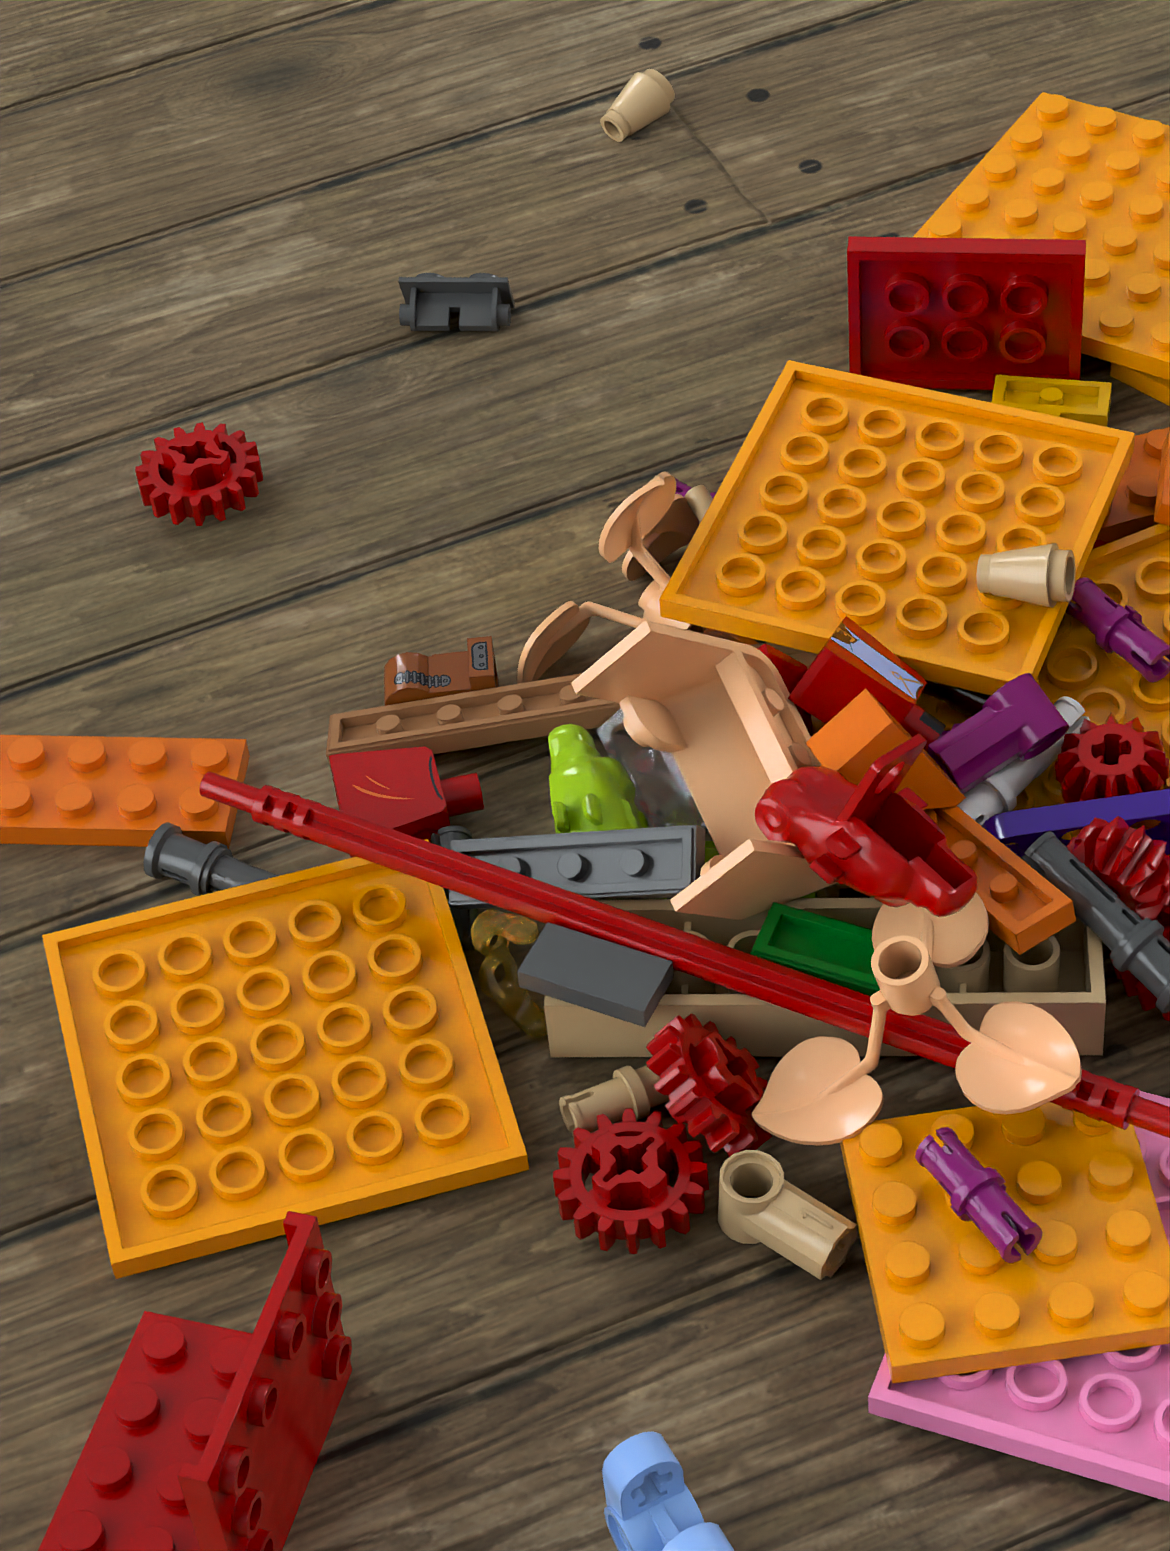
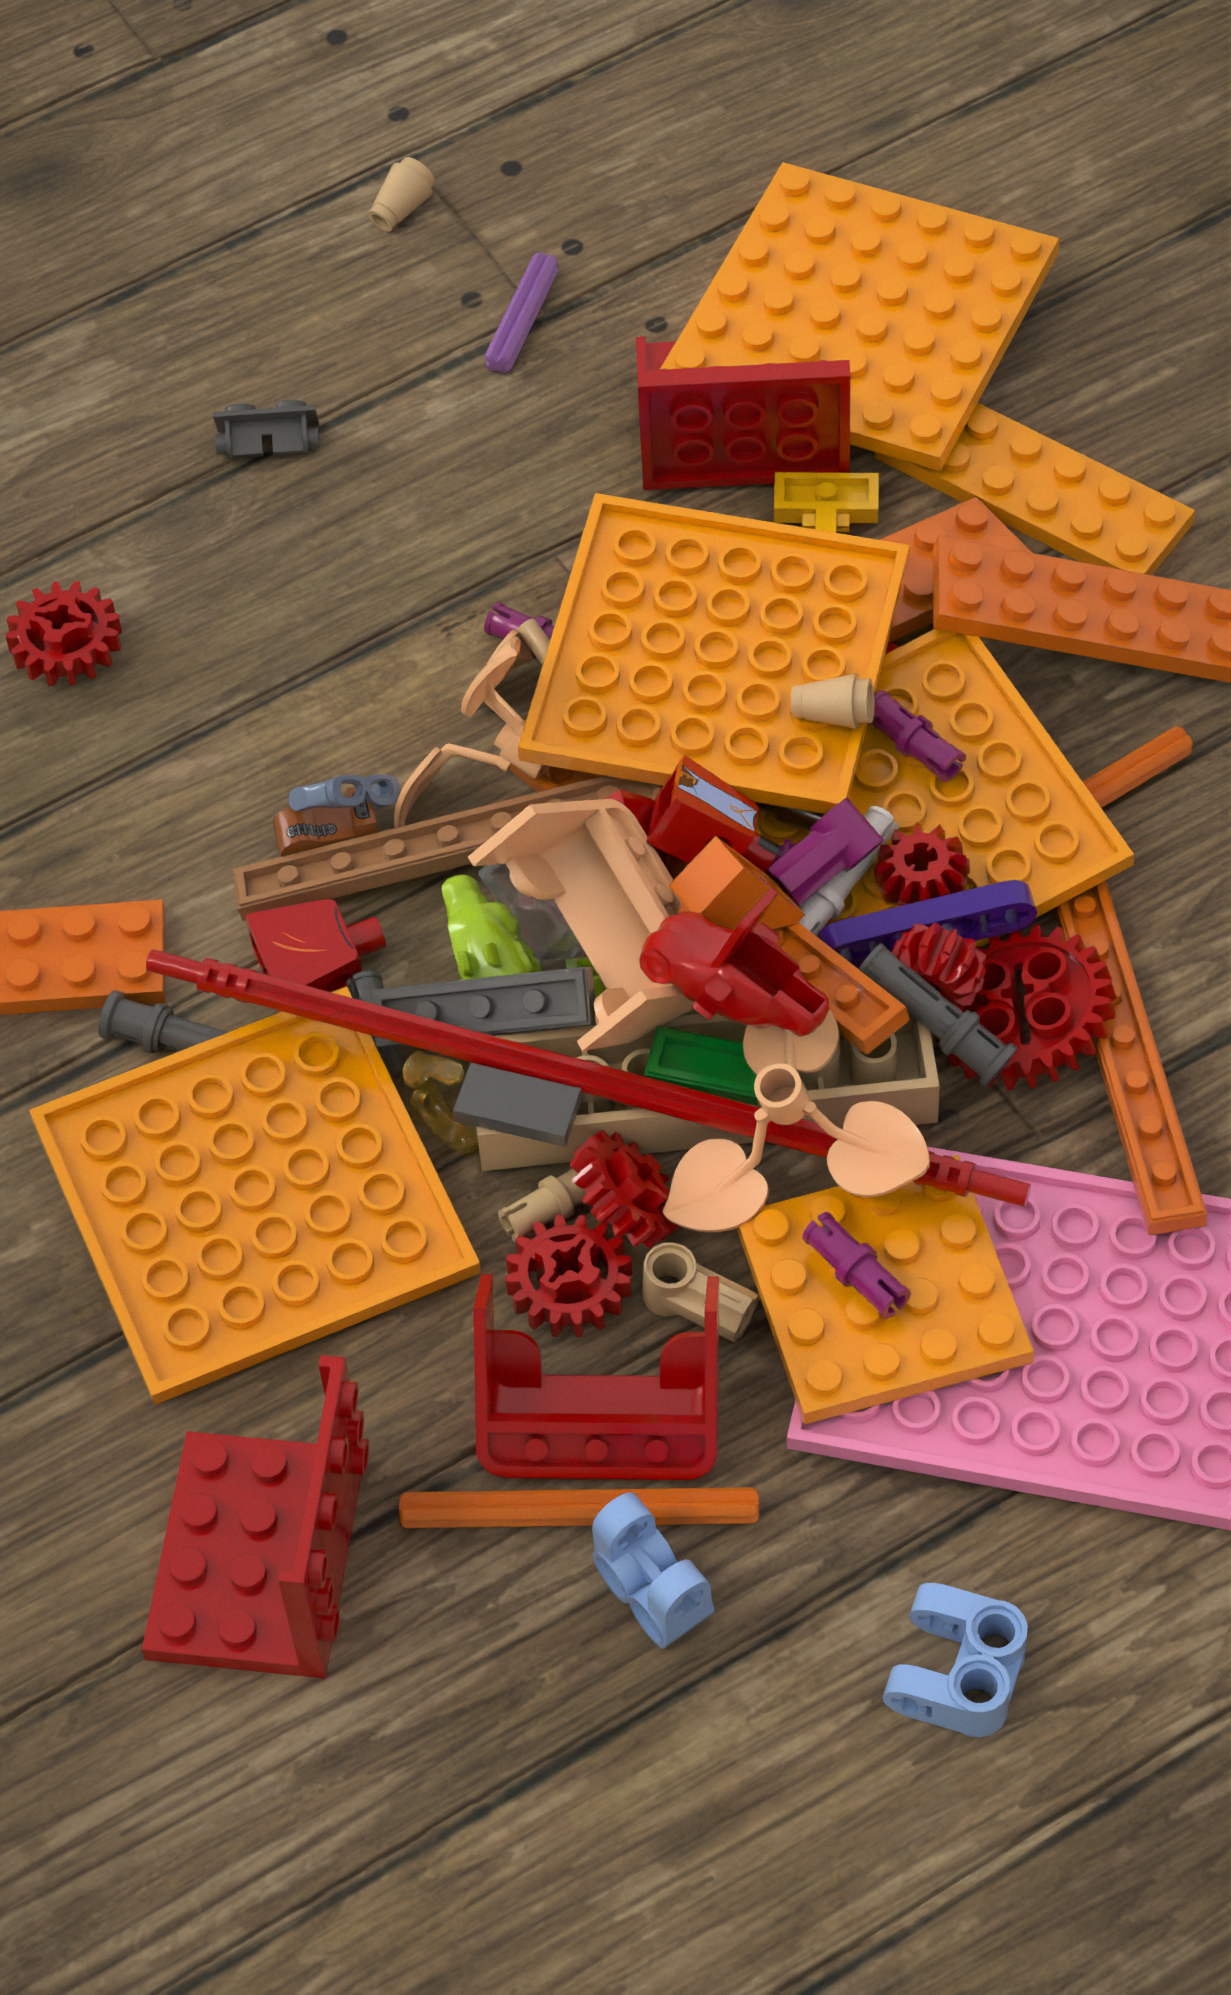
camera: 10 degrees left, 10 degrees up
none -> sand blue cap [289,774,400,811]
none -> orange axle [399,1487,759,1528]
none -> red windscreen [473,1274,719,1480]
none -> medium lavender axle [485,252,558,374]

